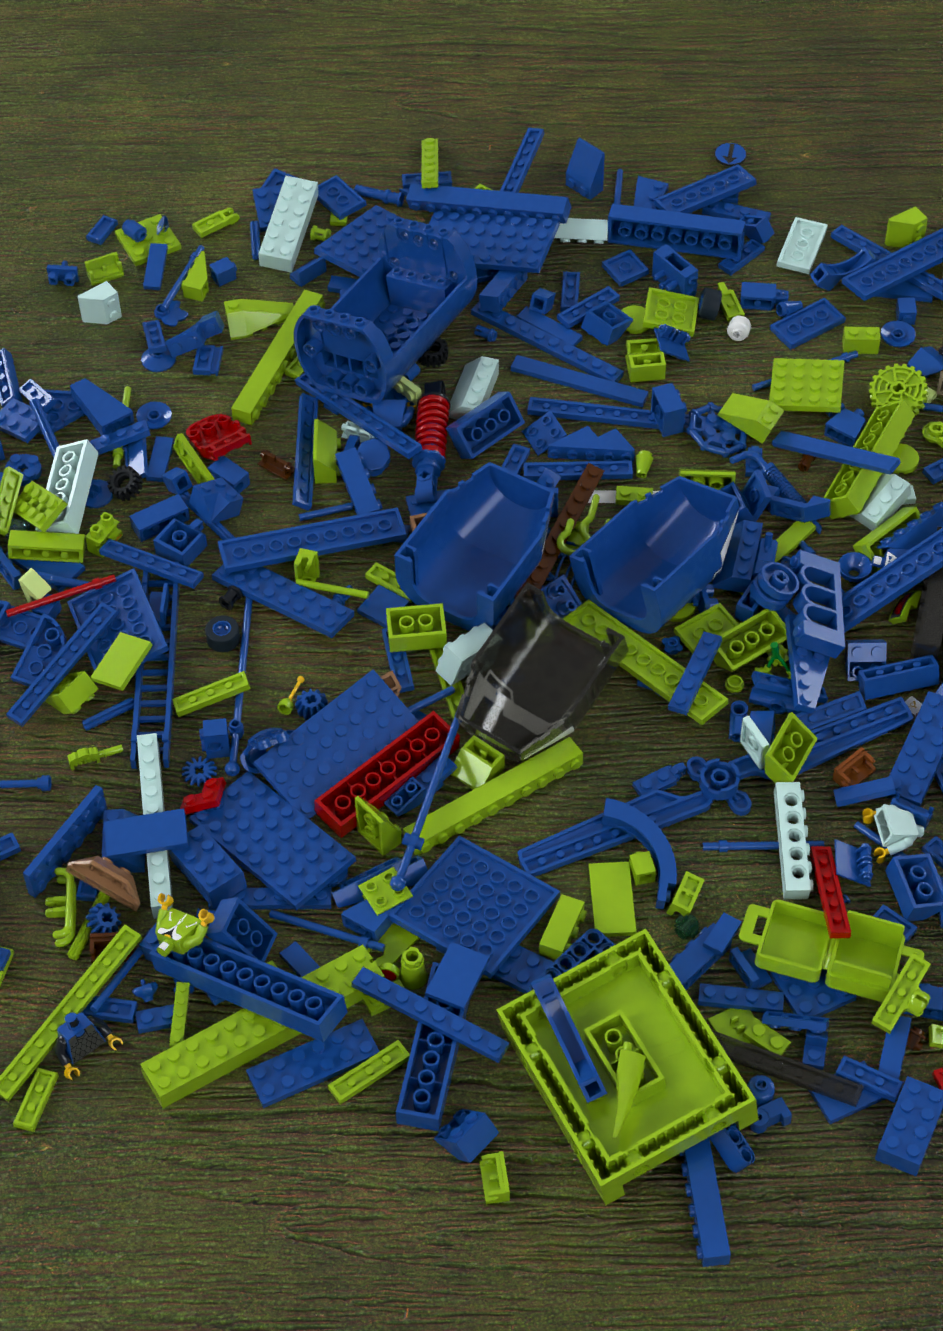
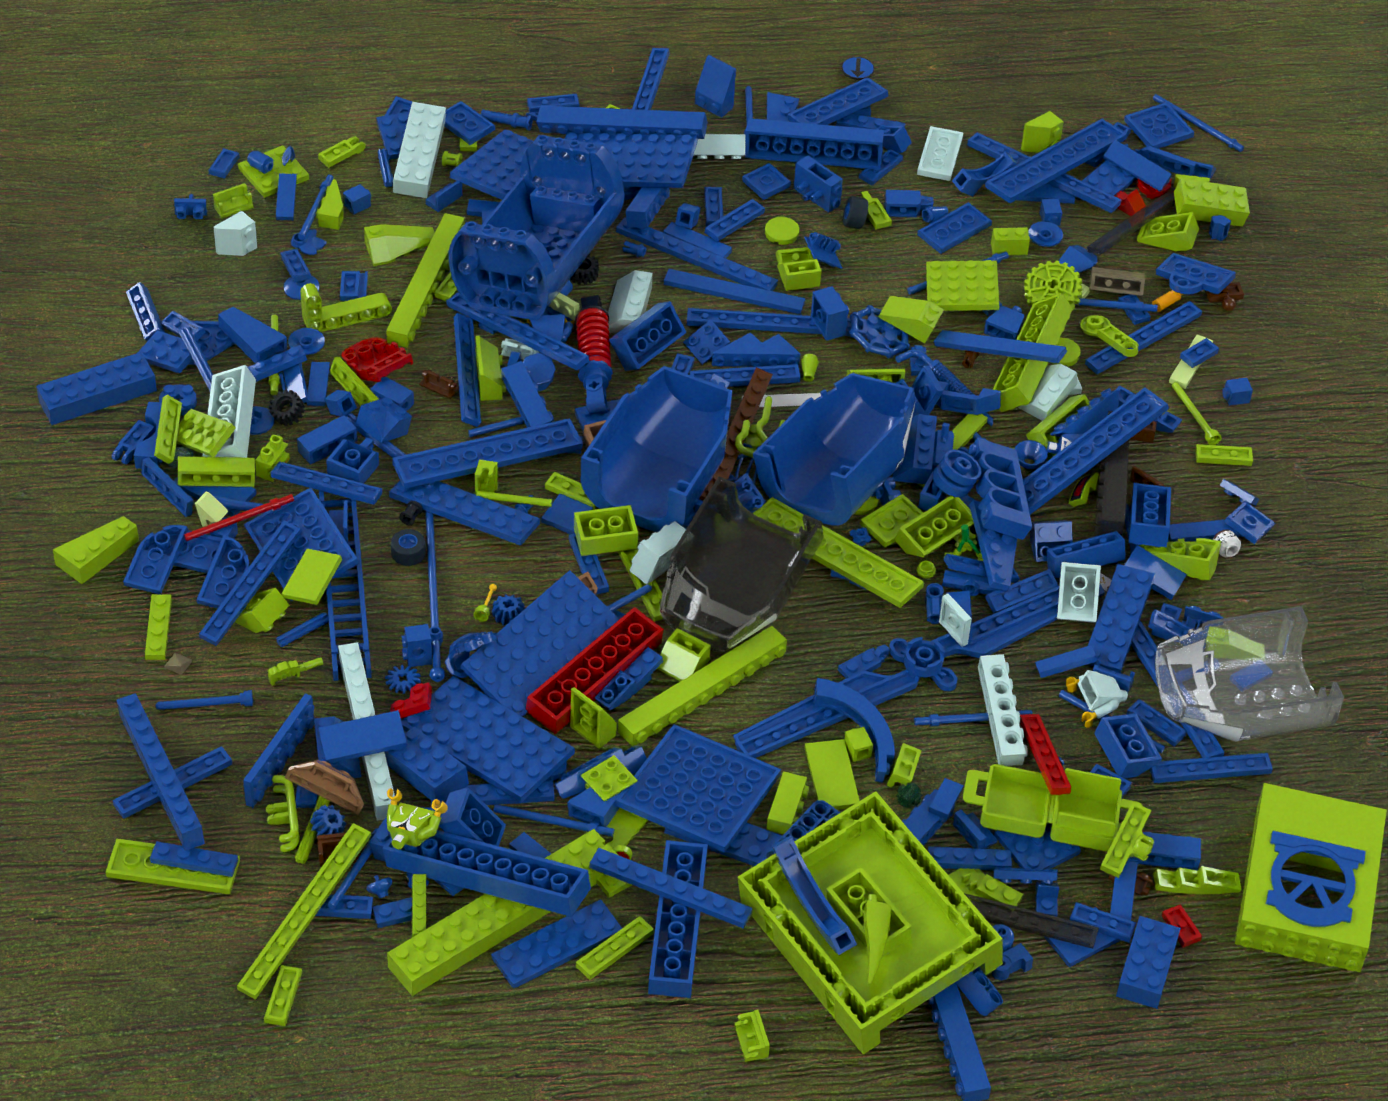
camera: 10 degrees left, 5 degrees down
torso [54,1012,123,1080] -> none
blue arch [165,311,225,358] -> none
lime plate [172,671,251,717] -> none
blue bar [390,695,467,891] -> none
lime plant [399,947,428,990] -> none
lime plate [421,138,439,189] -> none
blue tile [425,942,490,1011] -> none
blue slope [434,1109,499,1163] -> none
blue slope [581,301,633,346] -> none
lime plate [615,486,653,505] -> none
lime plate [642,287,699,337] -> none
blue plate [668,632,722,716] -> none
white head [727,316,751,341] -> none
lime slope [765,712,818,784] -> none
dark orange hinge [832,747,876,787] -> none
blue hinge [835,840,873,887] -> none
none -> lime beam [300,283,392,332]
none -> light aqua slope [1057,562,1101,623]

